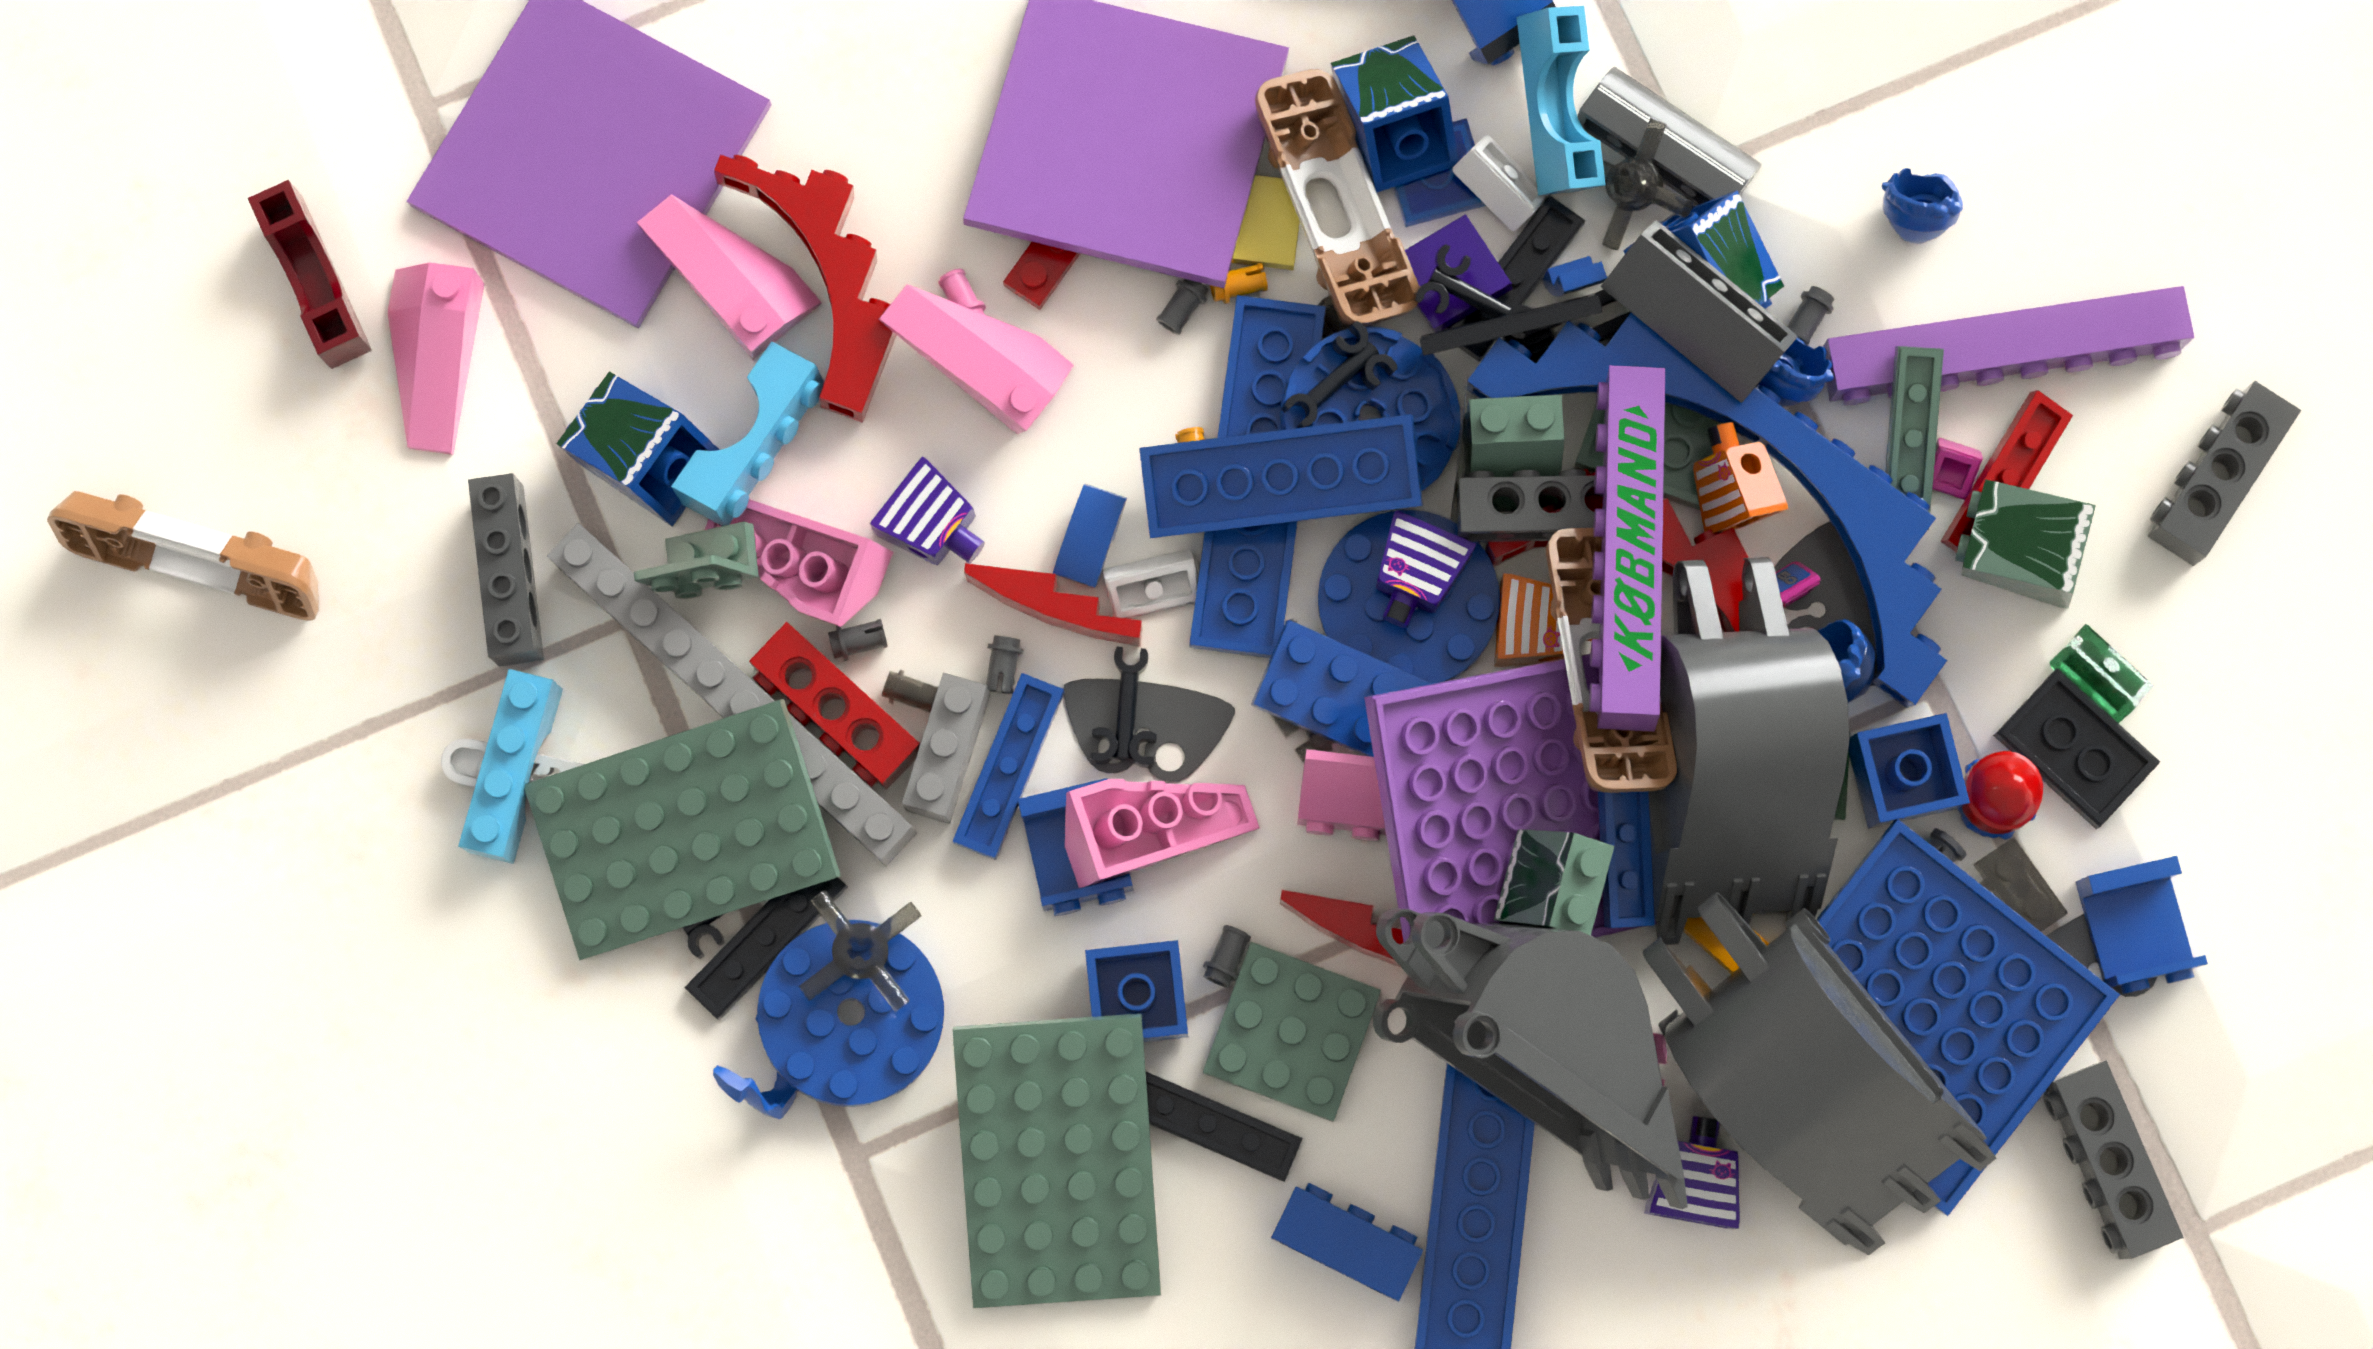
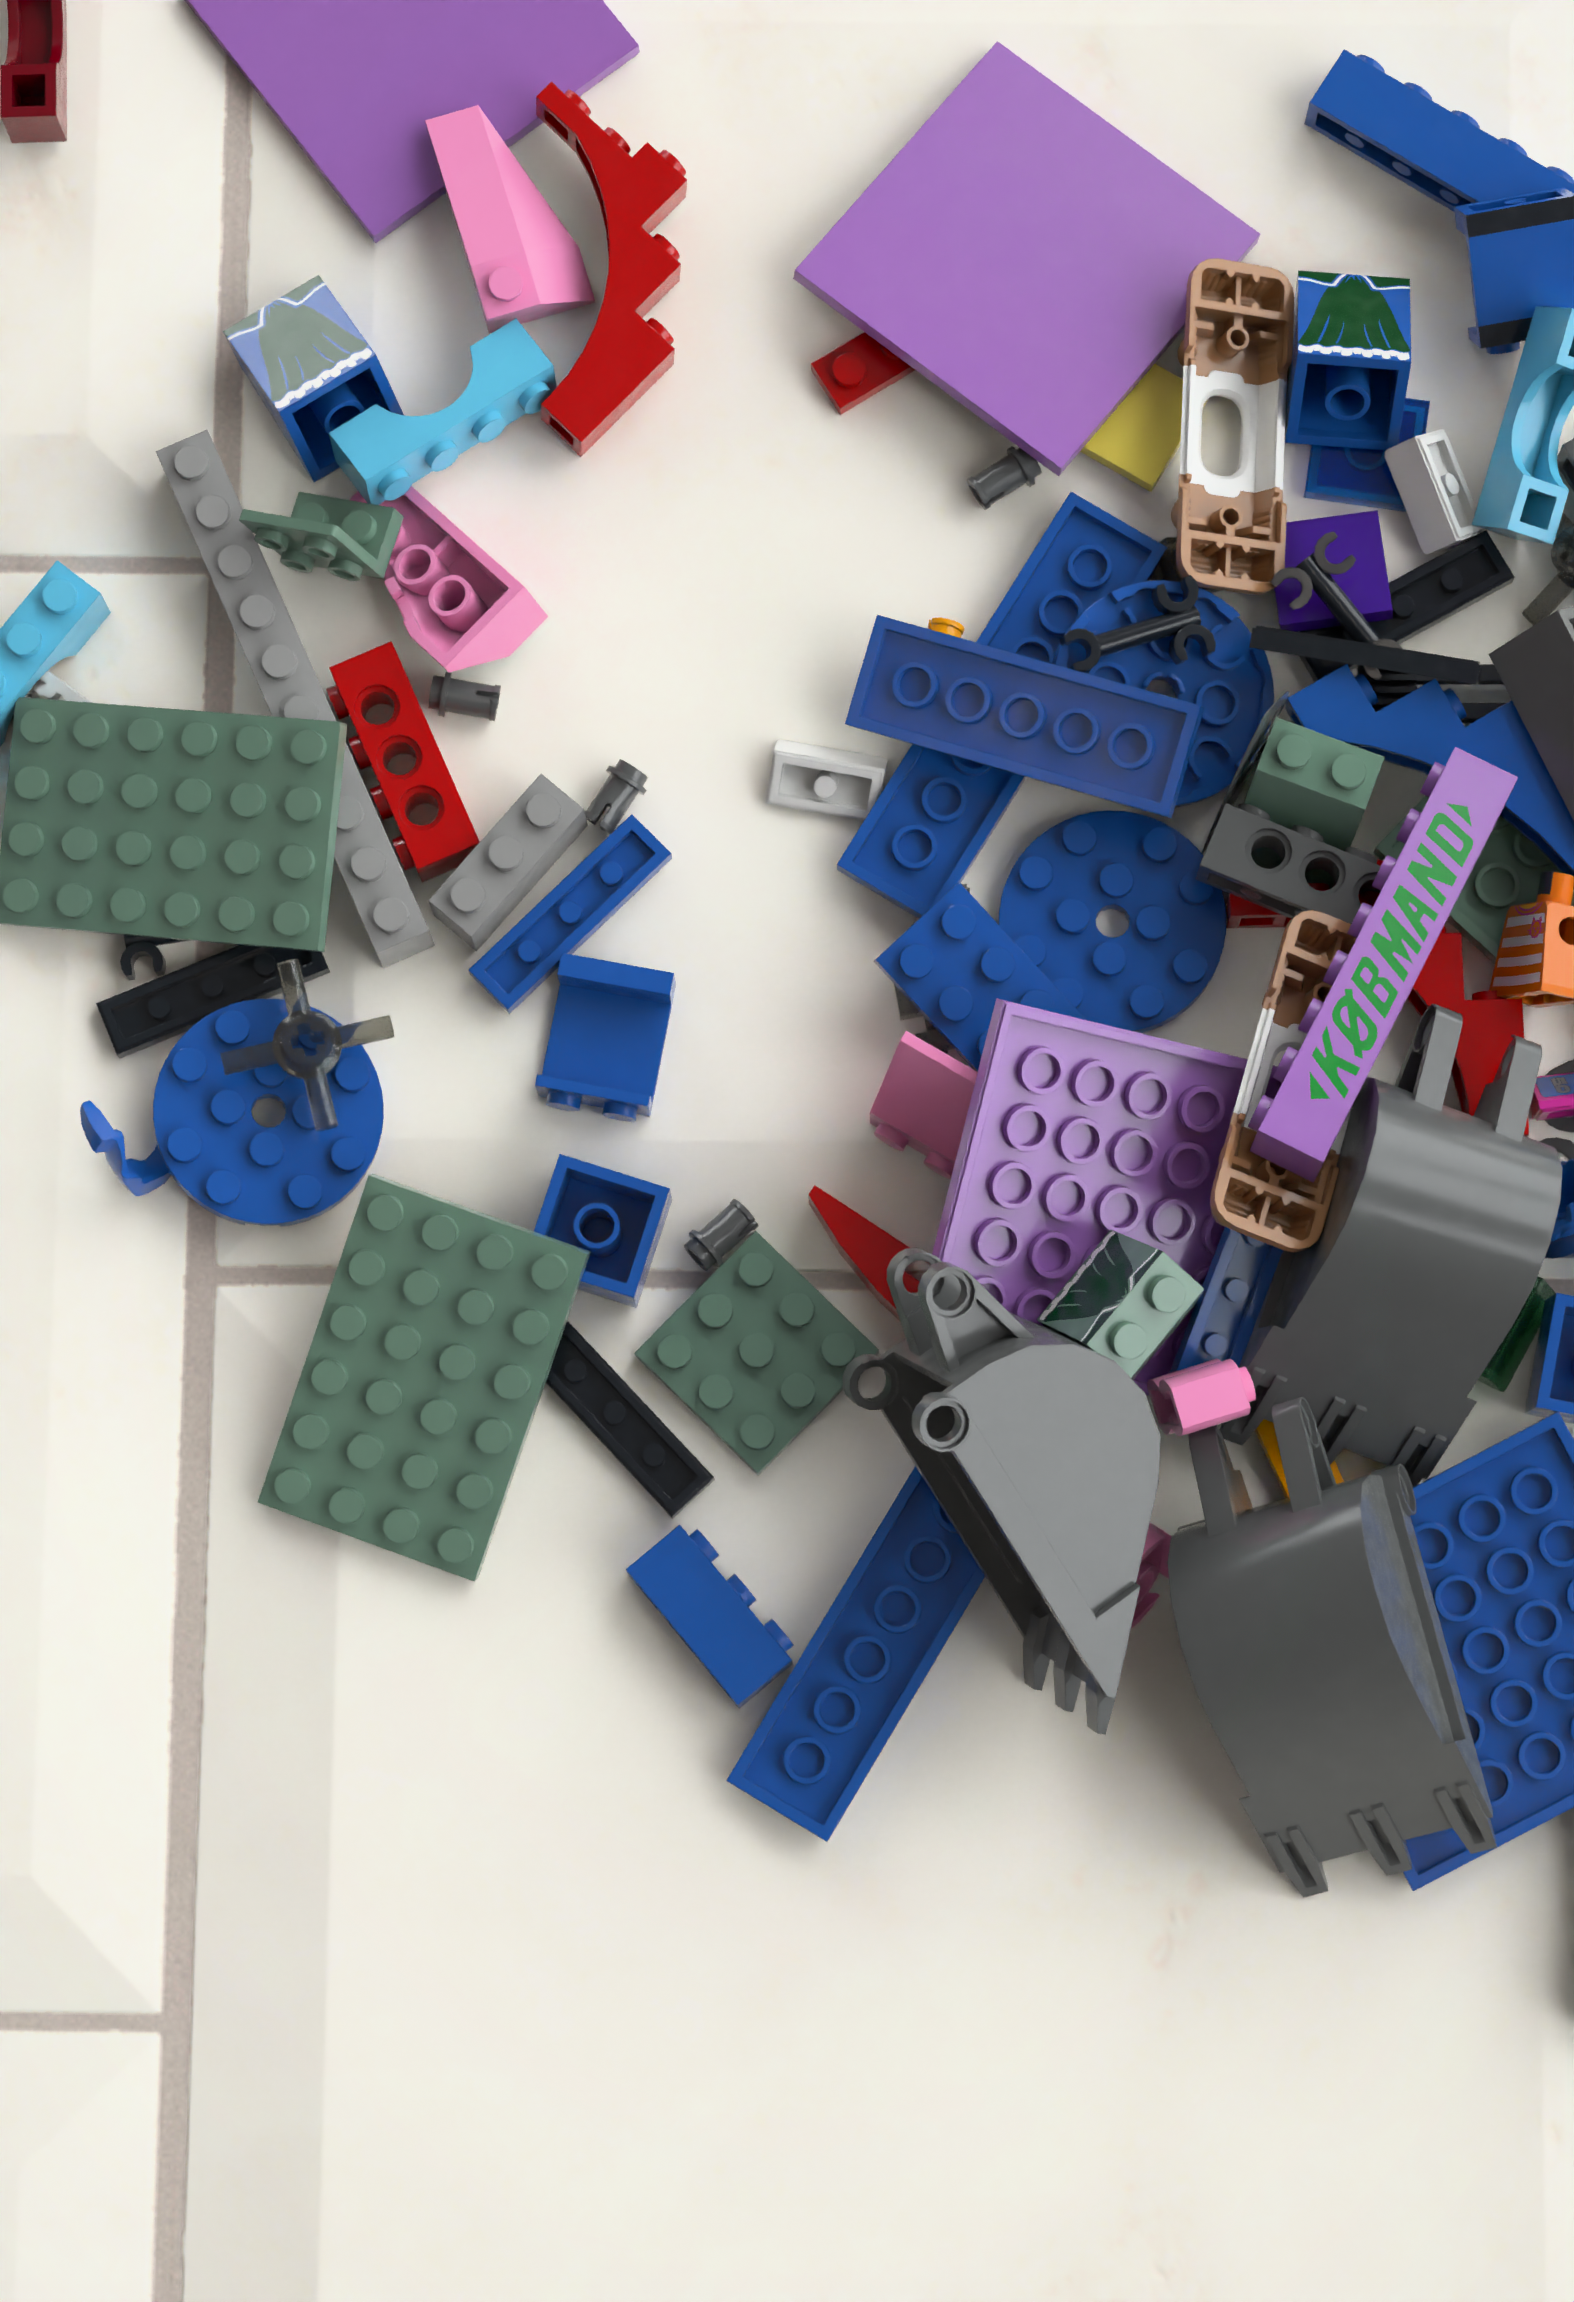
camera: 25 degrees right, 0 degrees up
bright pink wedge [387,262,485,455] -> none
dark grey brick [468,473,544,667] -> none
dark purple torso [869,456,985,566] -> none
bright pink wedge [878,284,1074,435] -> none
clear smoke pin [881,669,939,714] -> none
bright pink pin [938,268,986,315] -> none
red slope [964,563,1143,647] -> none
blue slope [1053,484,1127,588] -> none
dark grey piece [1063,679,1235,782] -> none
bright pink wedge [1065,779,1260,888] -> none
black bar [1090,646,1157,768] -> none
light orange pin [1209,262,1268,304] -> none
dark purple torso [1376,510,1476,628] -> none
orange torso [1494,573,1592,667] -> none
blue slope [1543,256,1607,297] -> none
torso [1644,1116,1740,1230] -> none
none -> bright pink brick [1147,1359,1256,1437]

